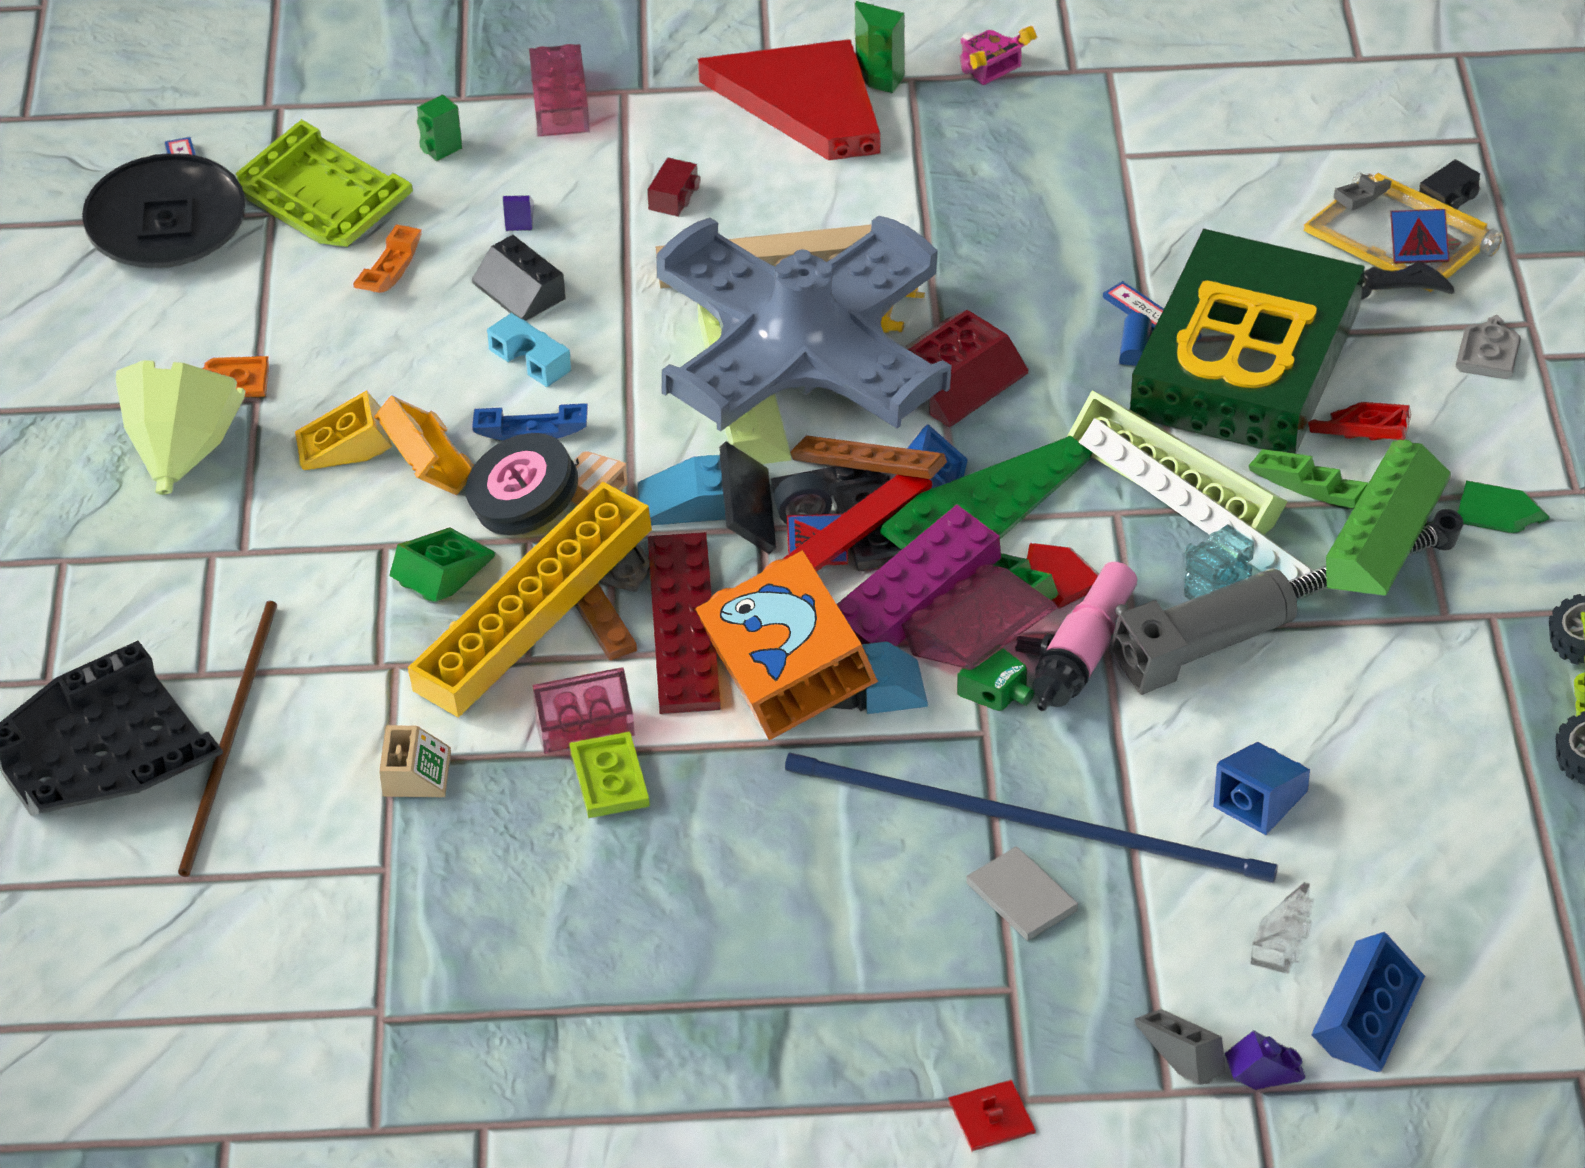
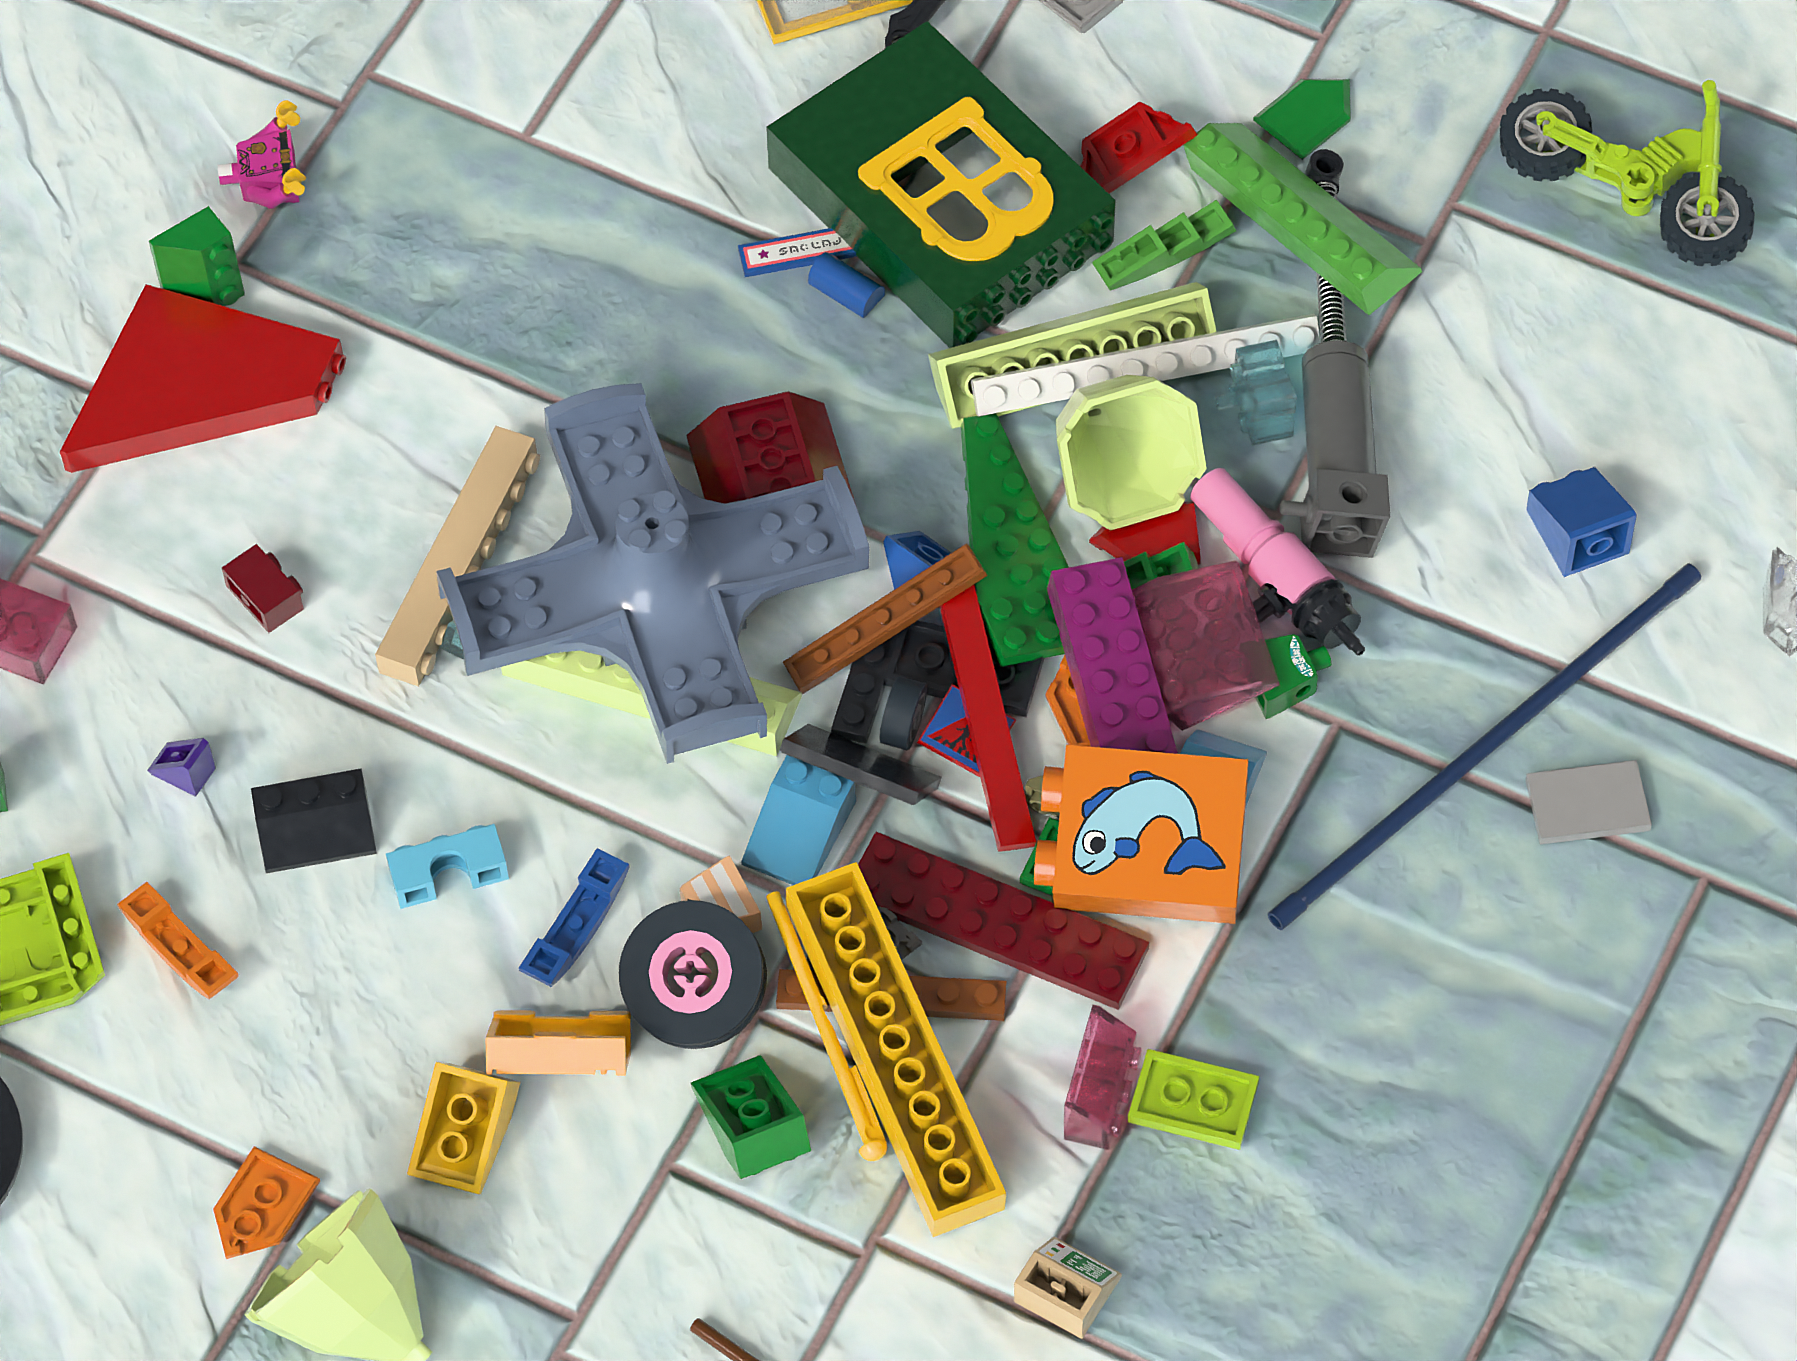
camera: 60 degrees left, 15 degrees up
none -> yellowish green piece [1056,375,1207,530]

